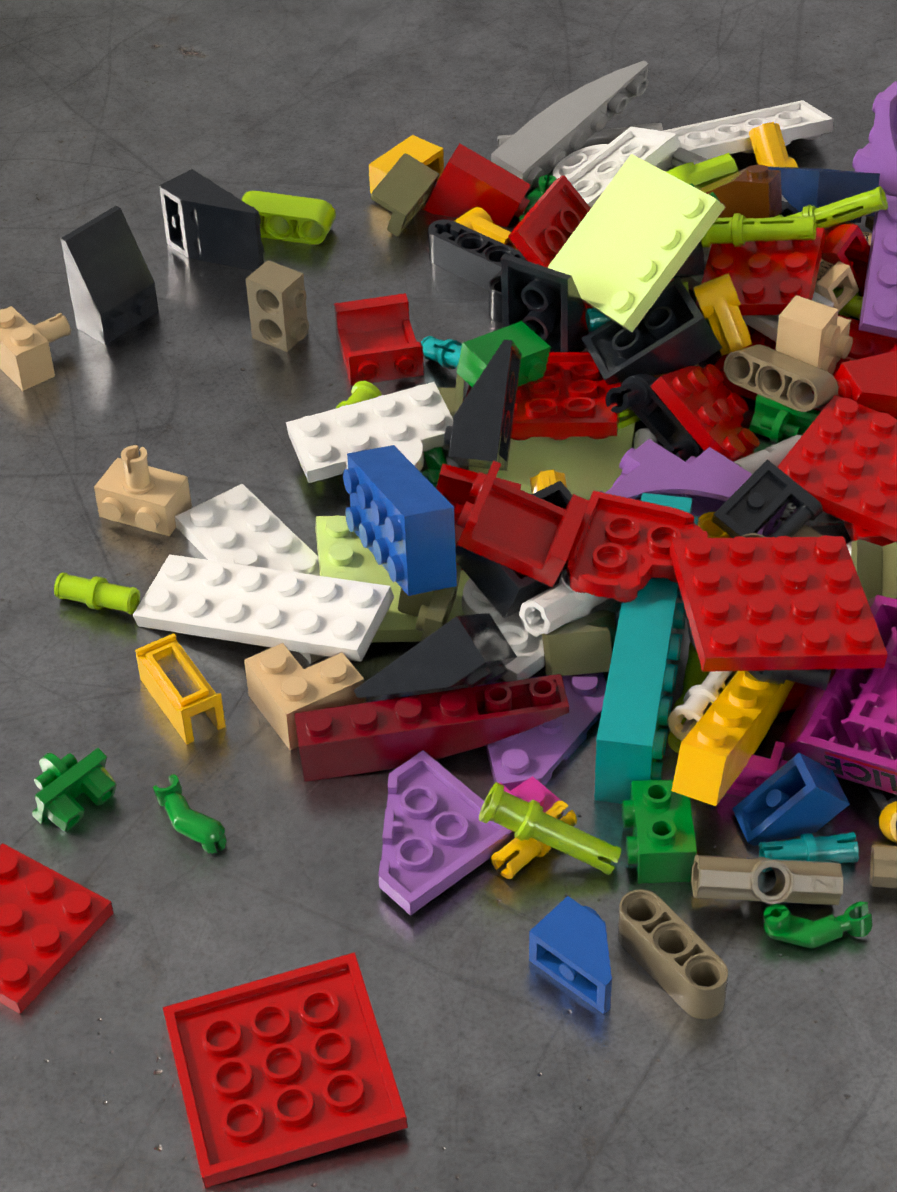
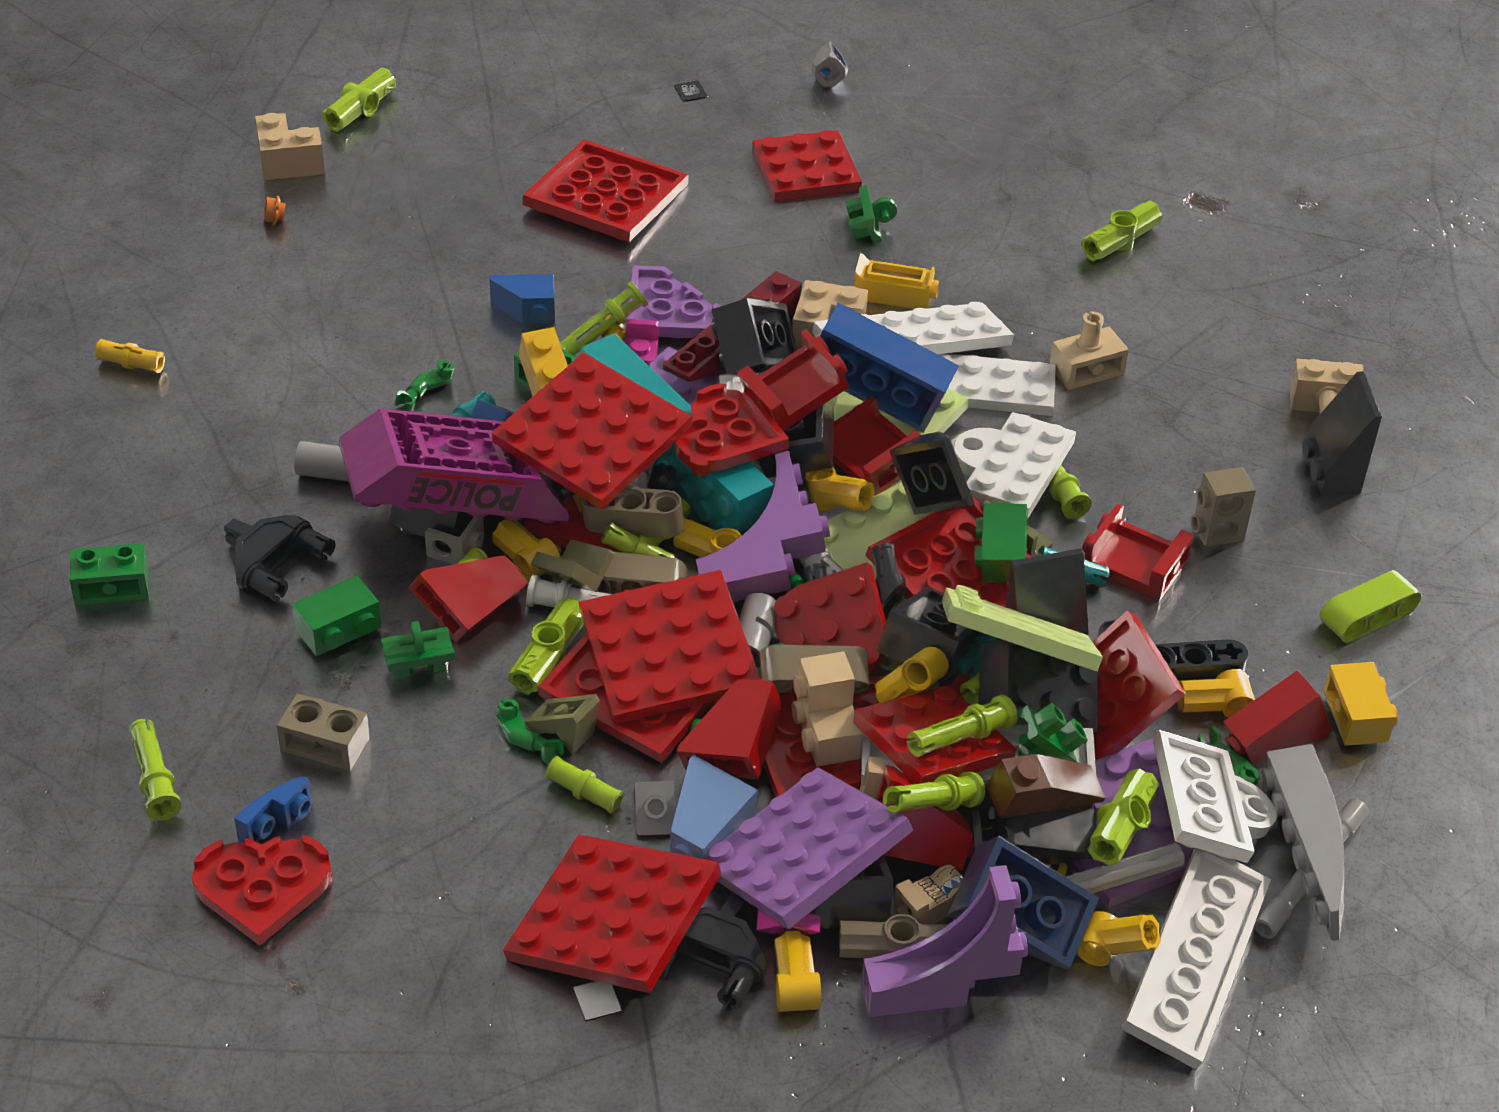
camera: 130 degrees right, 0 degrees up
lime pin [54,572,140,614] -> none
green arm [152,774,227,854] -> none
black slope [159,169,264,271] -> none
olive panel [370,153,439,237] -> none
dark tan beam [618,889,728,1019] -> none
dark tan piece [691,855,844,905] -> none
black plate [712,459,823,538] -> none

